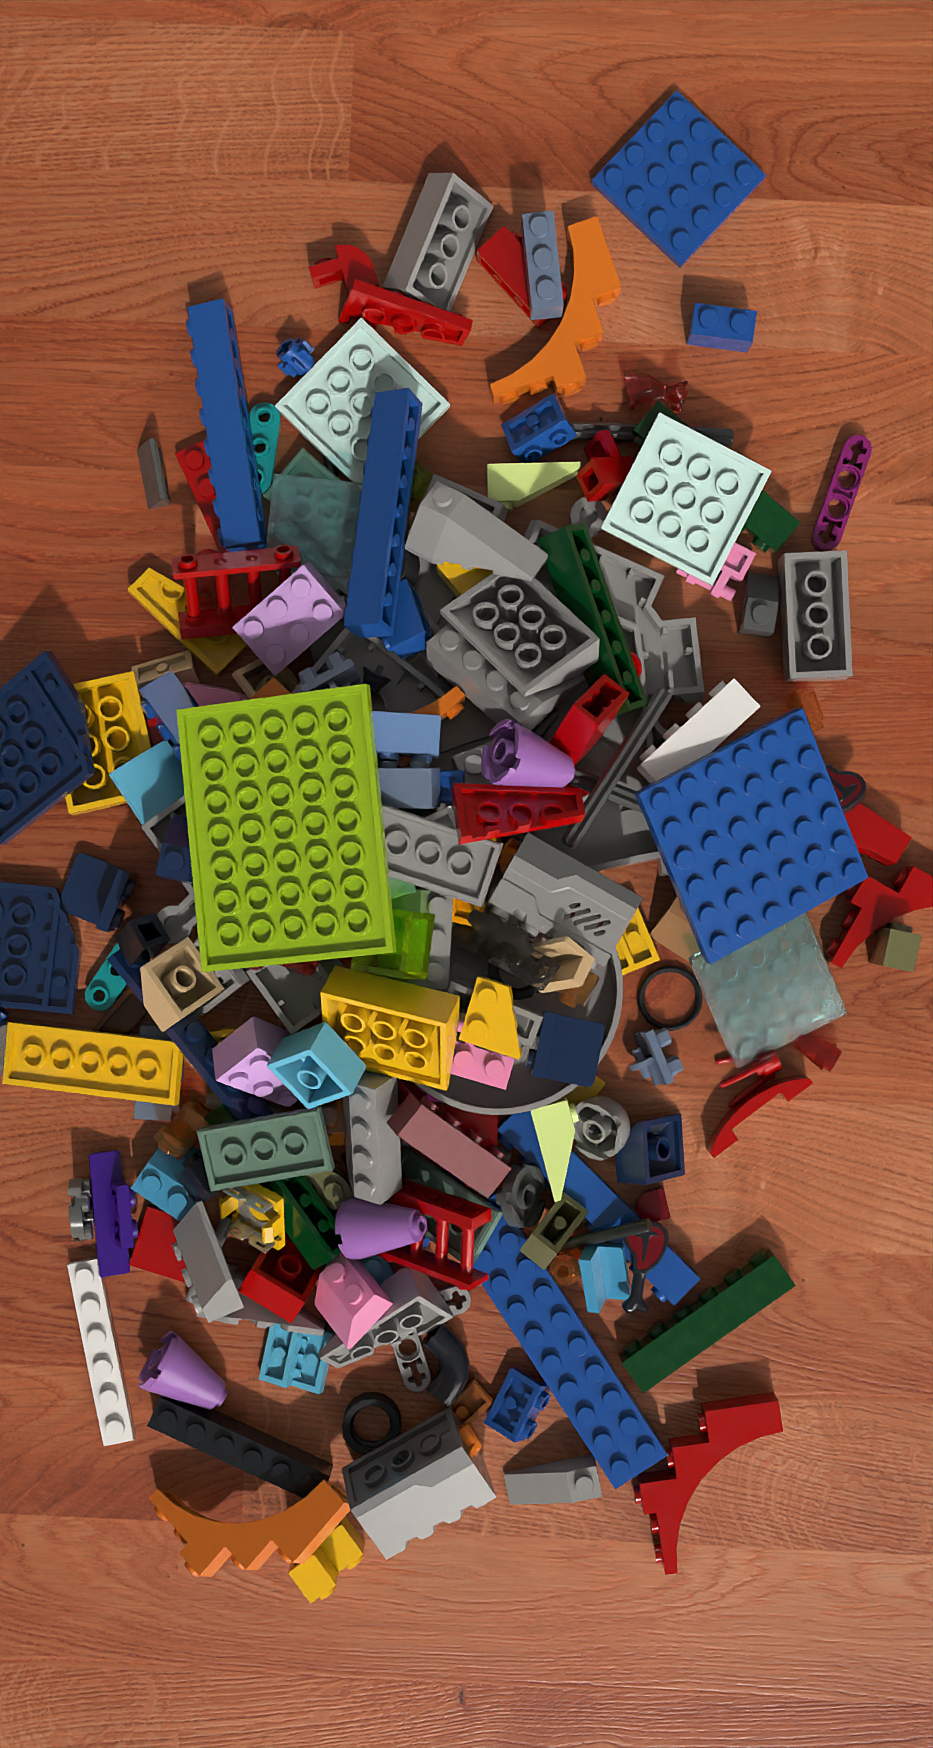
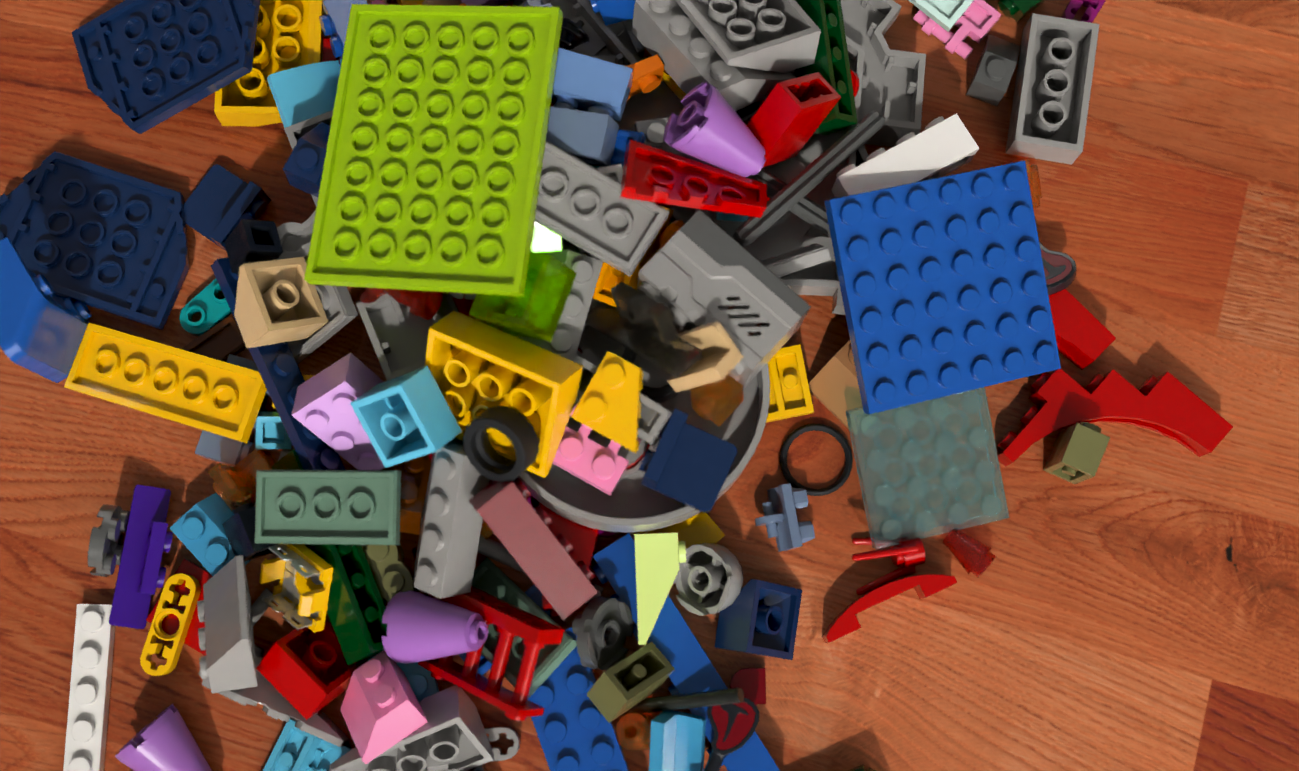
camera: 10 degrees right, 10 degrees down
none -> yellow beam [140,573,201,676]
none -> medium azure plate [255,411,291,449]
none -> black tyre [463,406,539,482]
none -> light grey tile [759,243,831,278]

